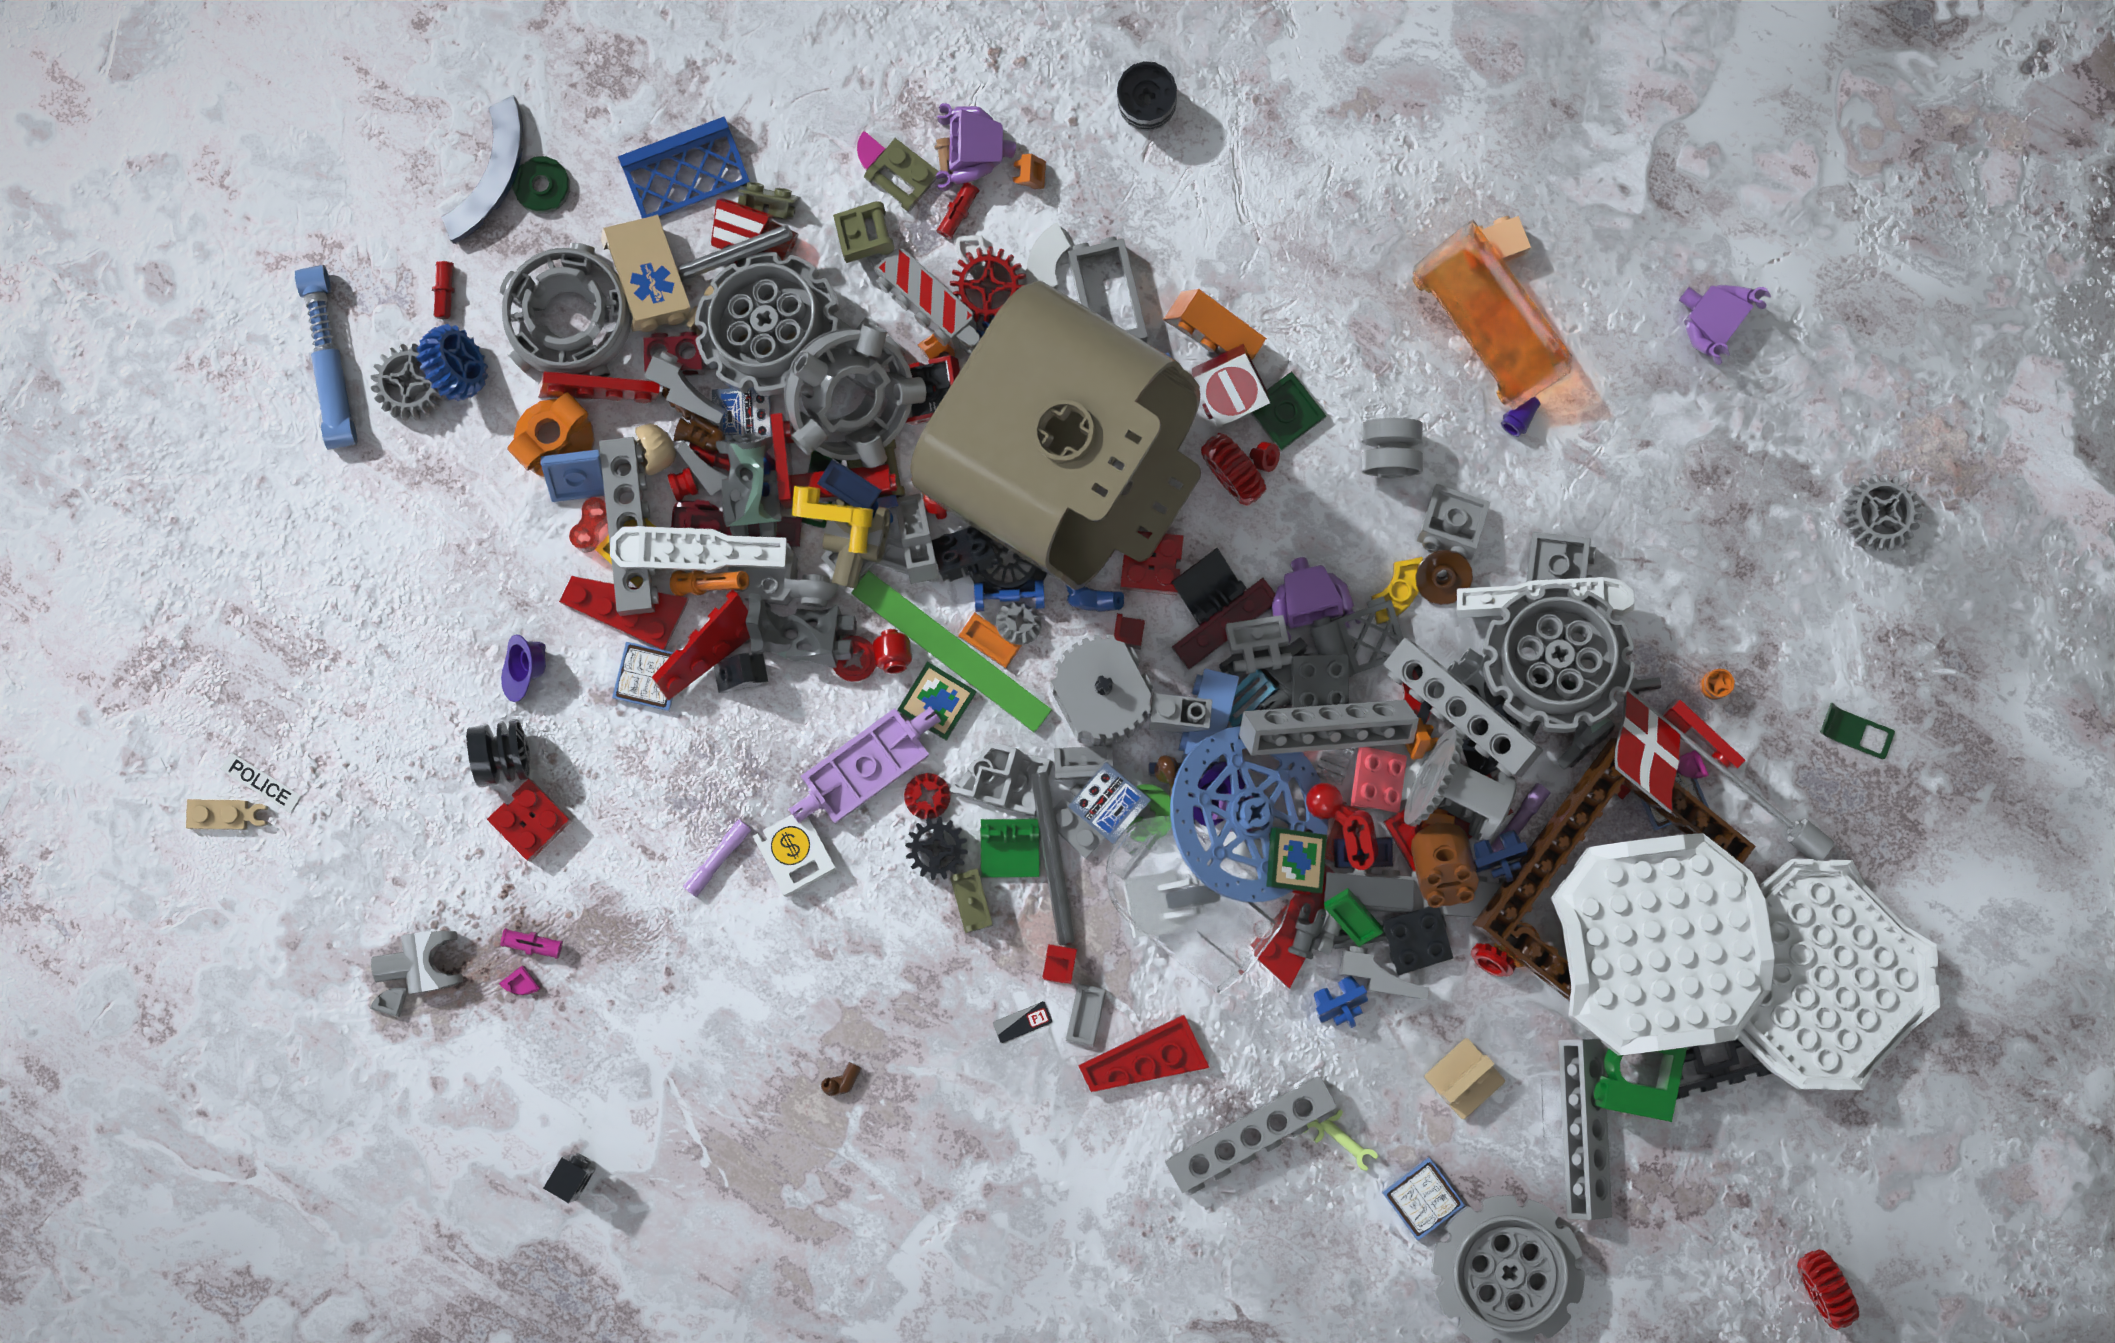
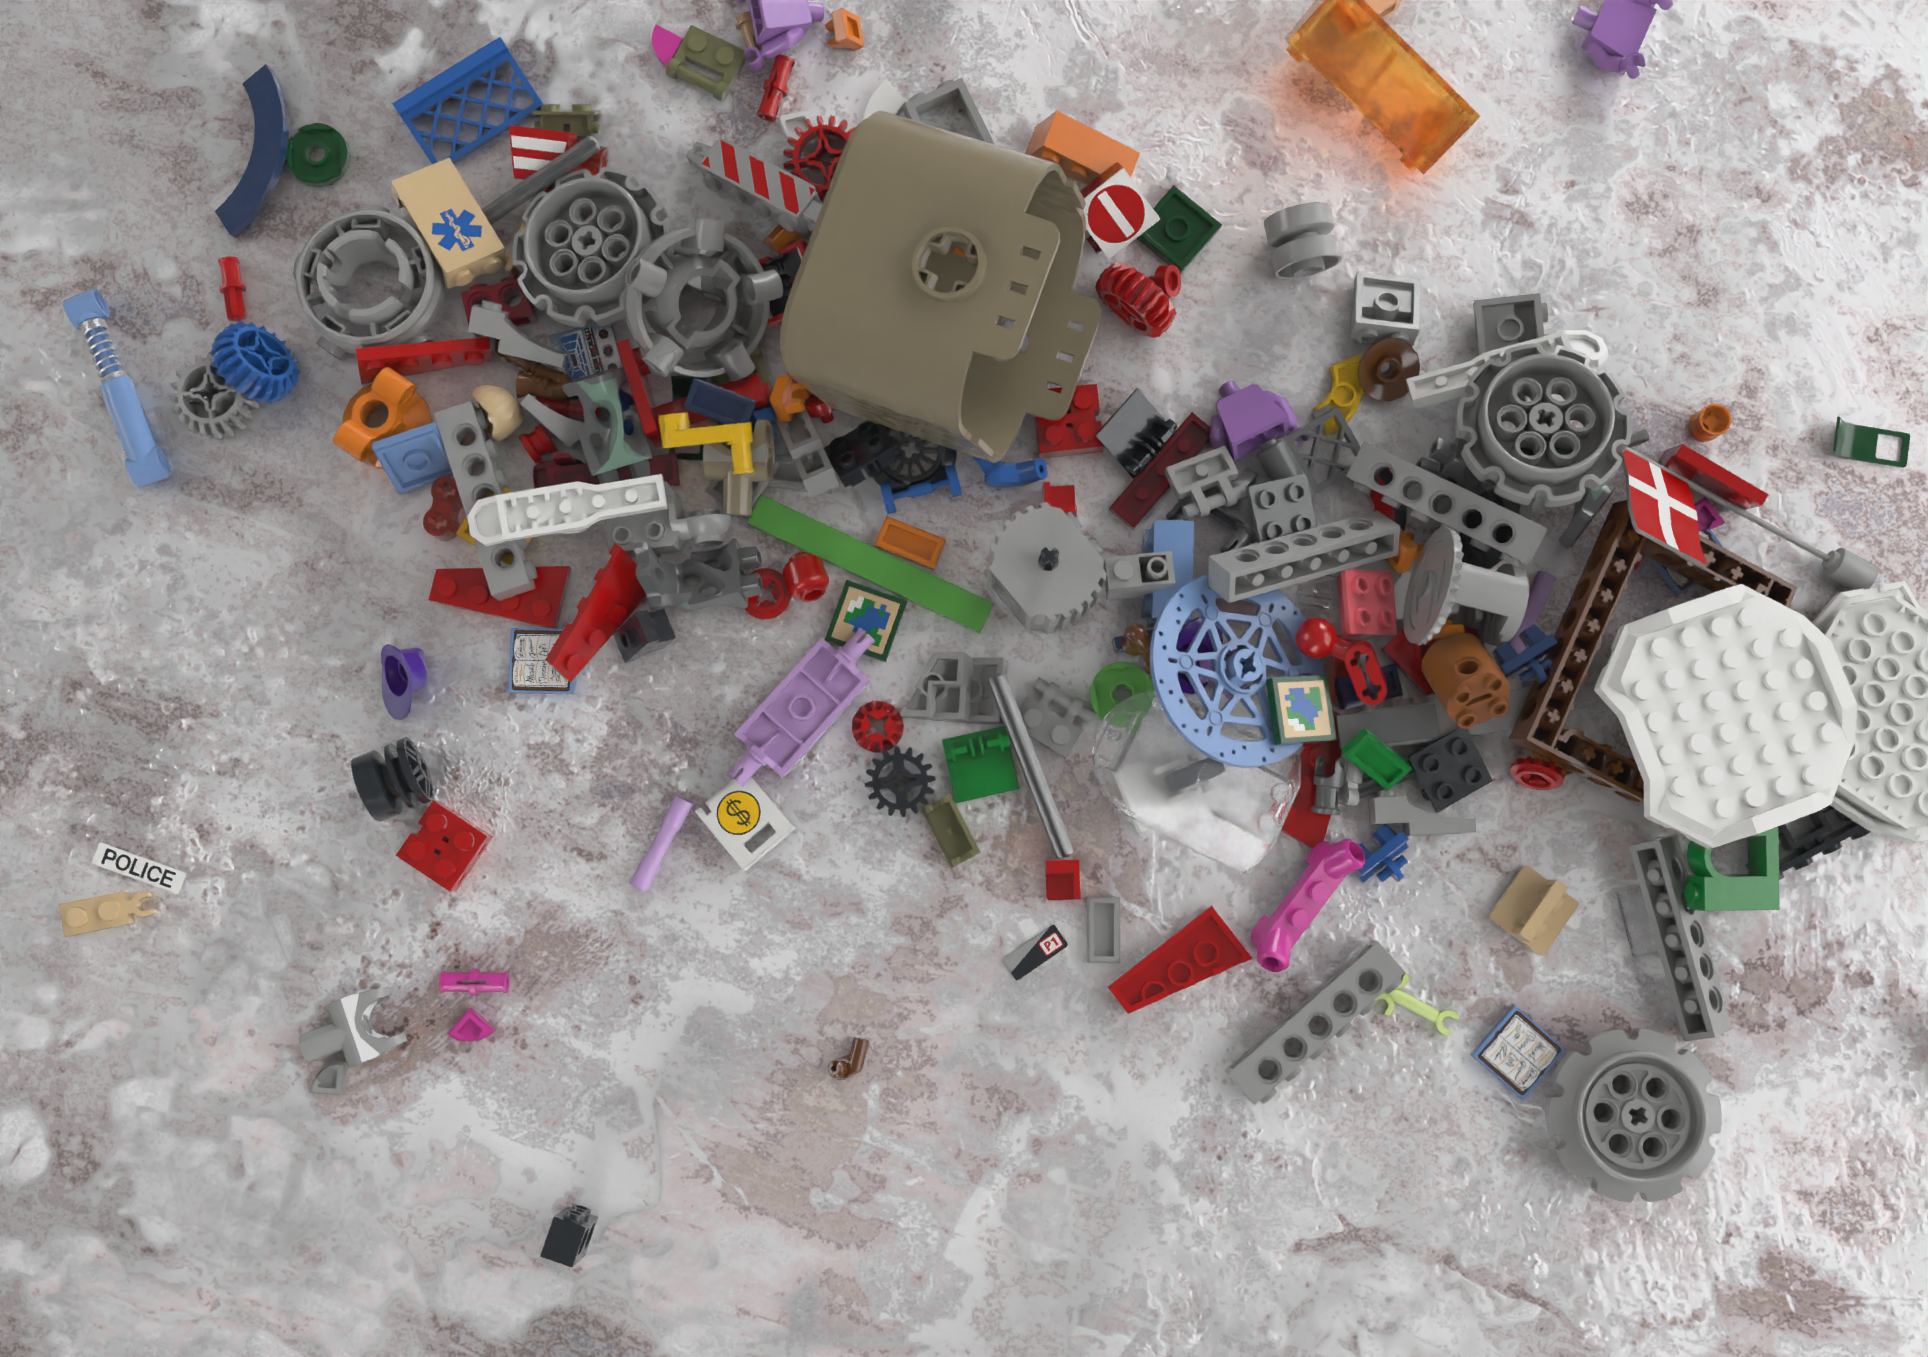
camera: 10 degrees left, 0 degrees up
orange pin [669,570,749,596] -> none
olive plate [833,201,895,263] -> none
light grey gear [996,601,1042,645] -> none
light grey hinge [1054,745,1113,780] -> none
tile [1068,761,1151,844] -> none
medium azure tile [1229,669,1278,727] -> none
dark purple cone [1501,394,1541,437] -> none
light grey gear [1842,474,1922,552] -> none
none -> orange tile [769,375,810,421]
none -> dark pink plate [1251,838,1365,972]

